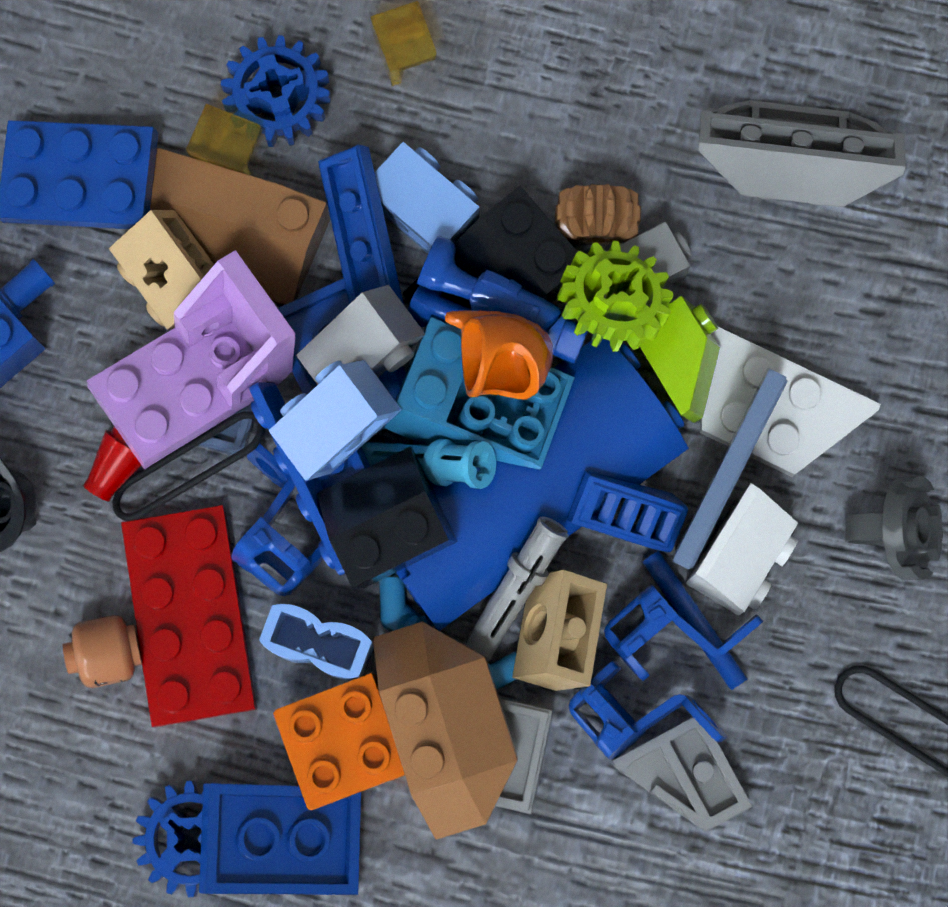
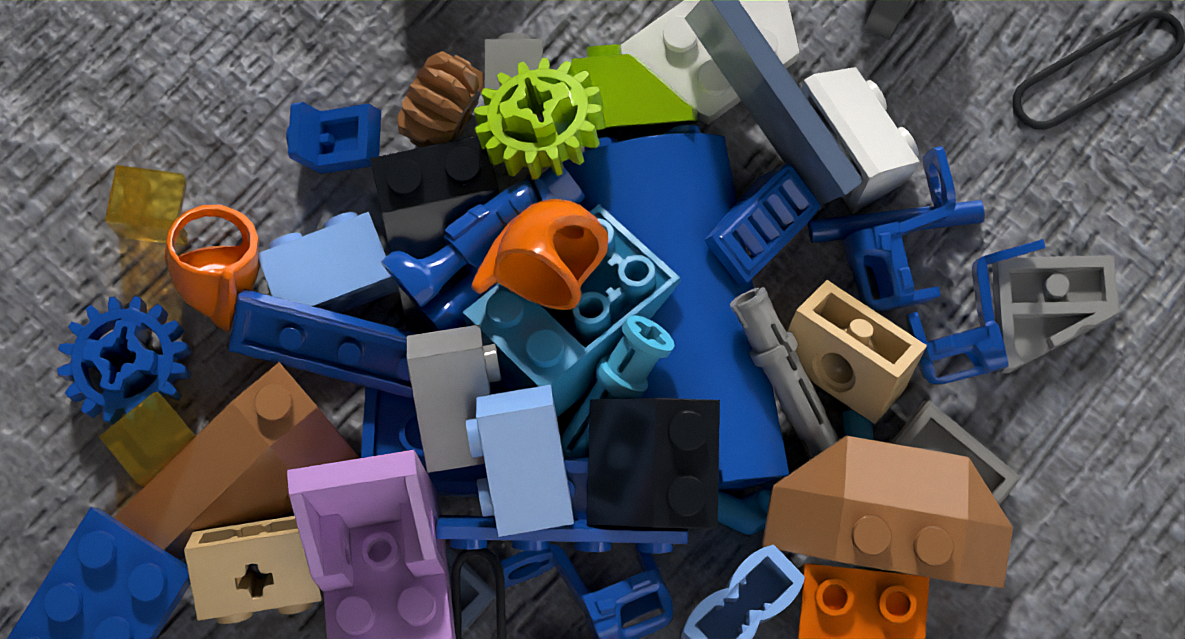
camera: 65 degrees left, 5 degrees down
none -> orange piece [164,205,261,333]
none -> blue bracket [286,102,381,174]

